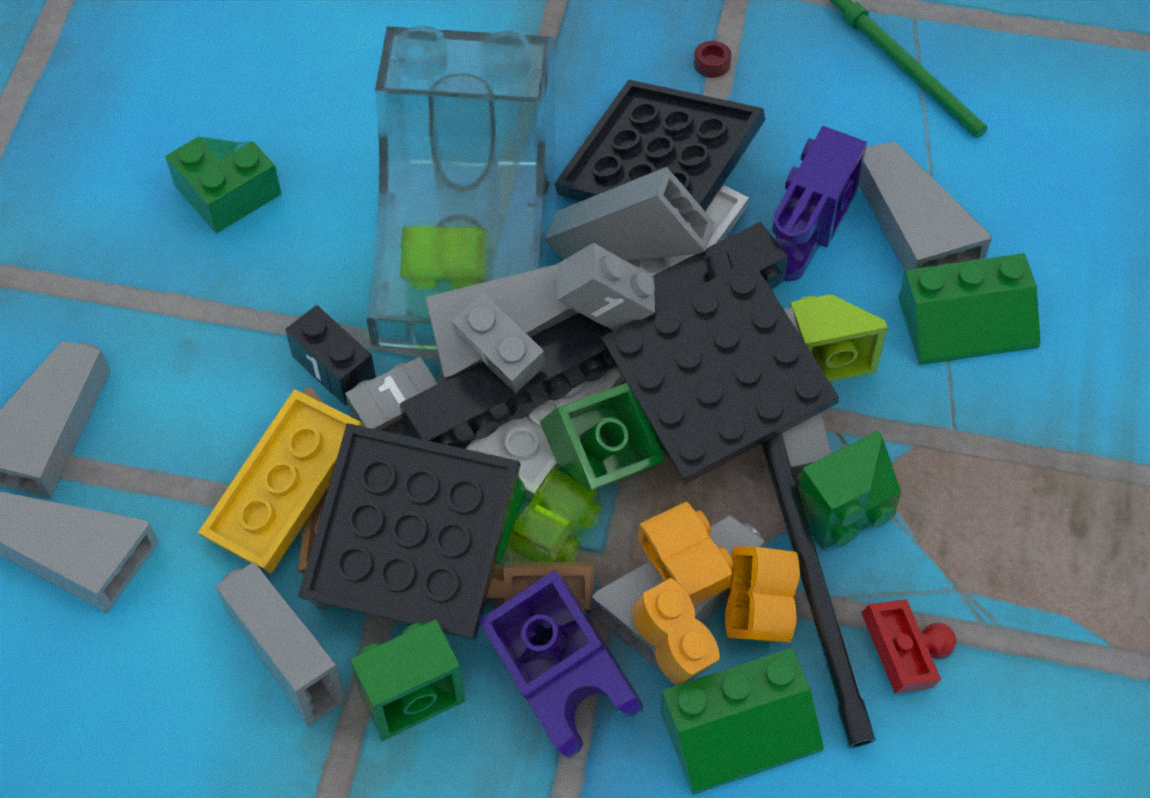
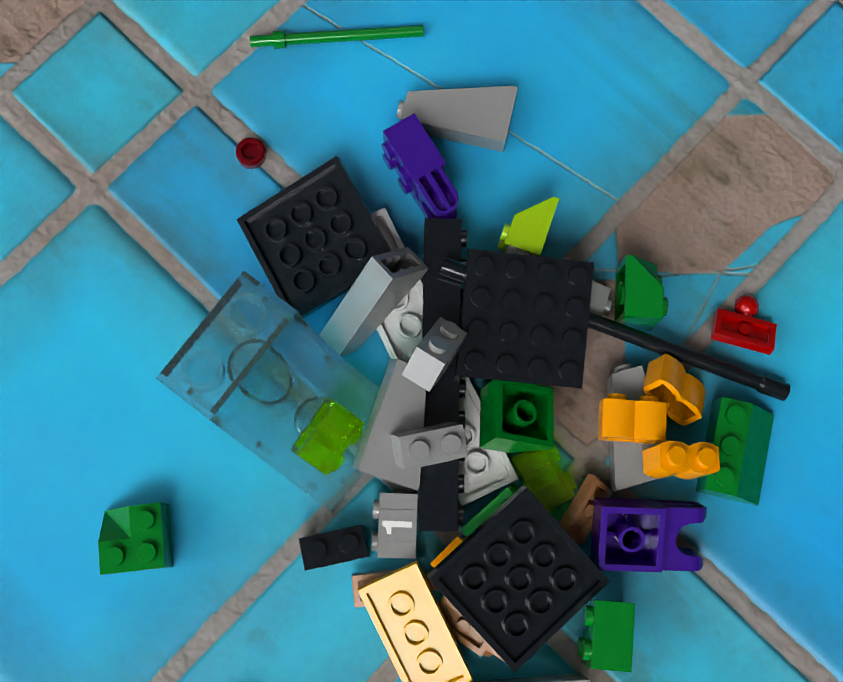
camera: 60 degrees left, 20 degrees up
green slope [898,253,1040,365] -> none

